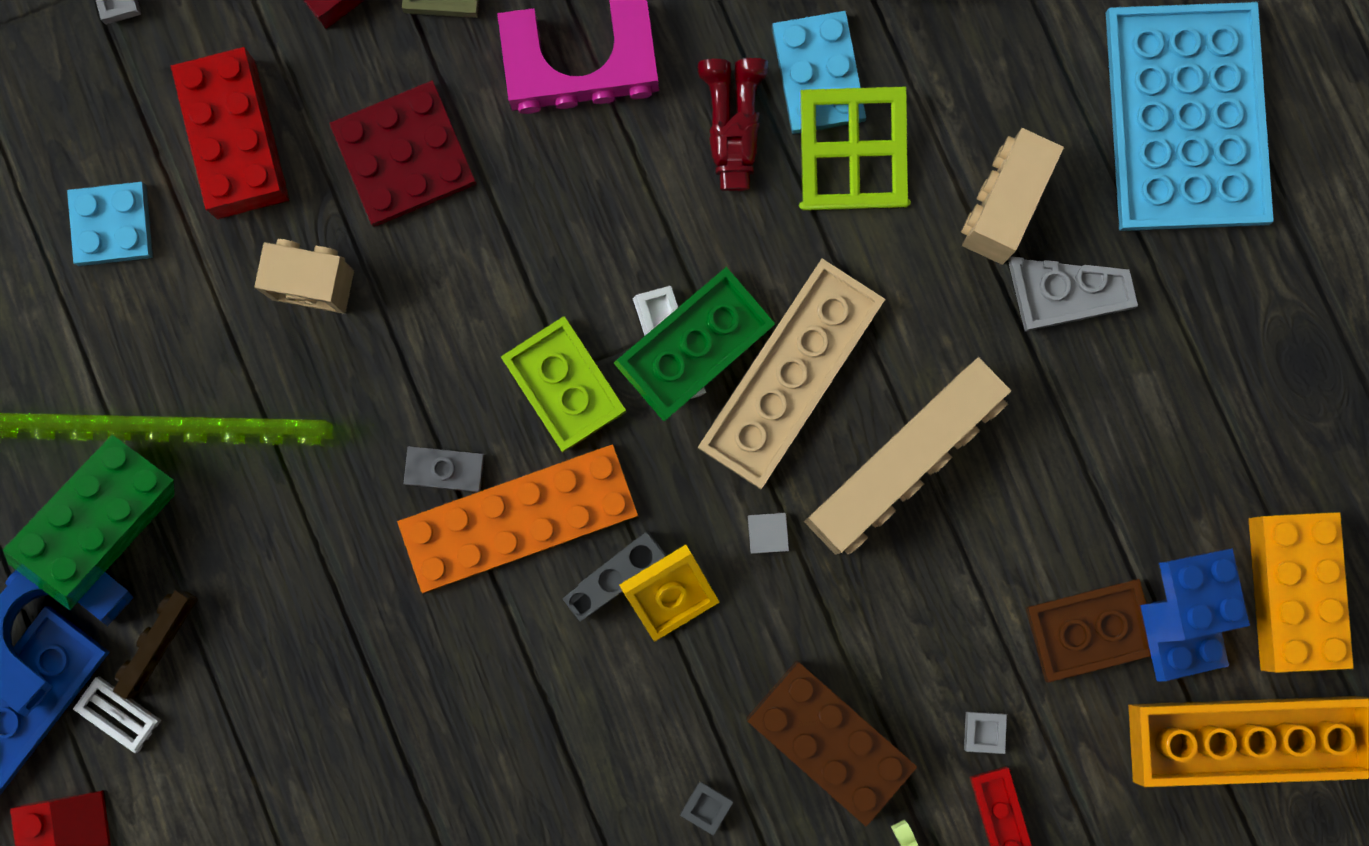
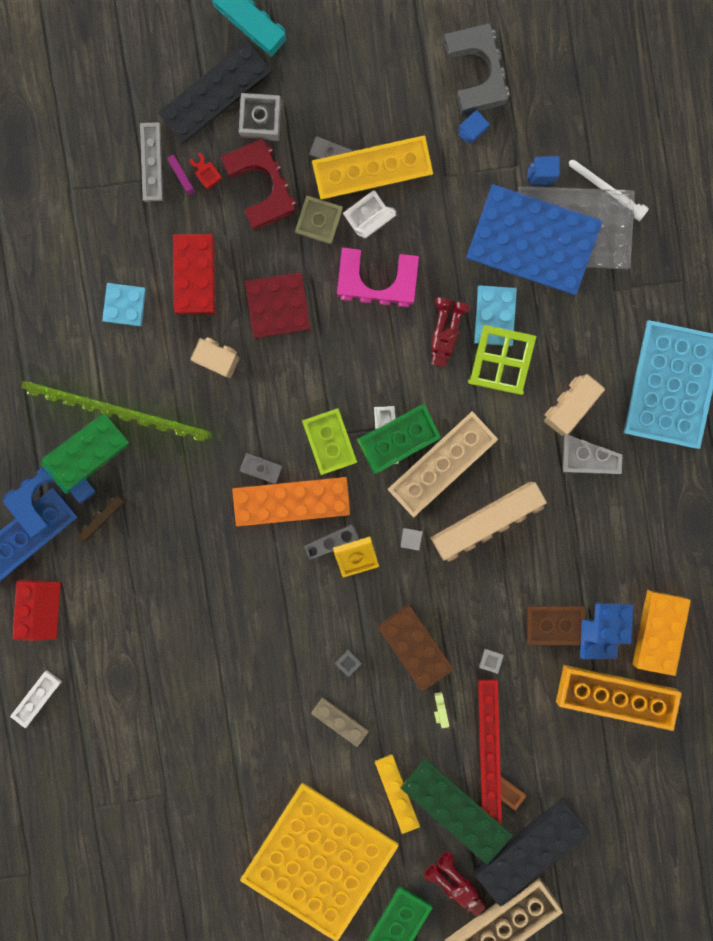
camera: 15 degrees right, 5 degrees up
white tile [73,677,161,753] -> none

